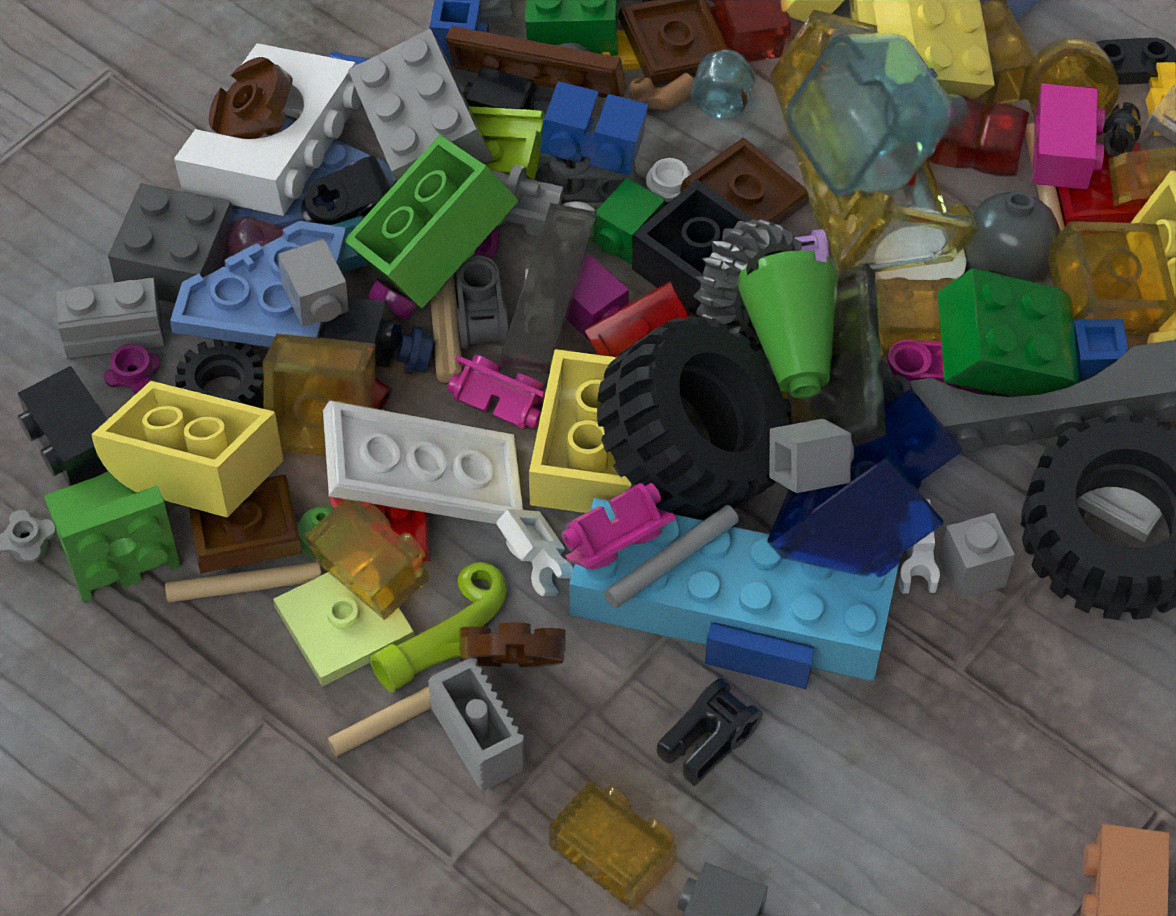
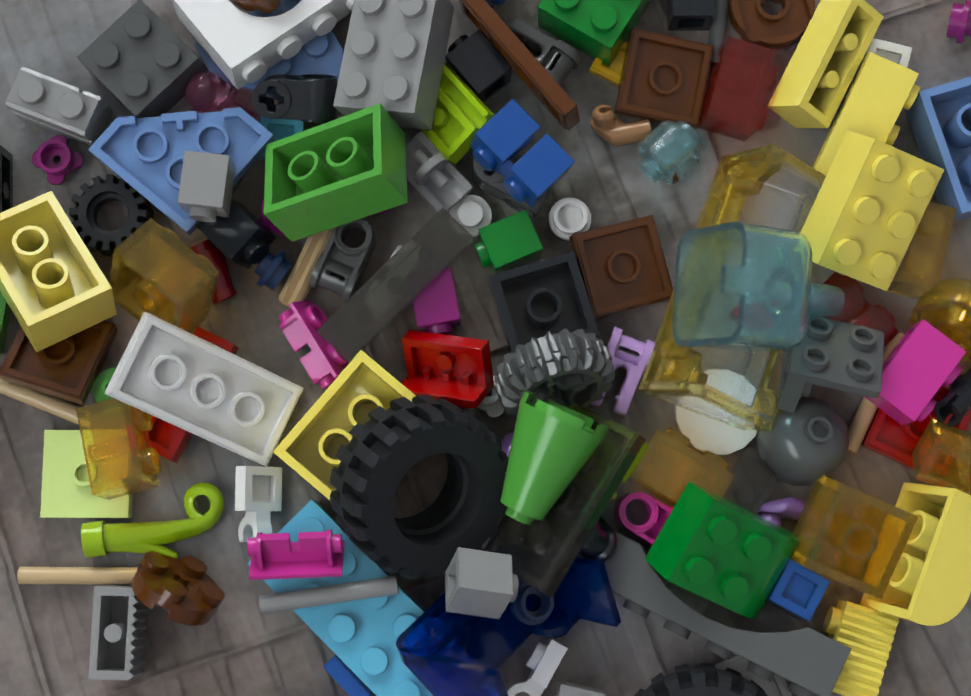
camera: 30 degrees right, 25 degrees up
none -> dark grey bracket [777,312,884,413]

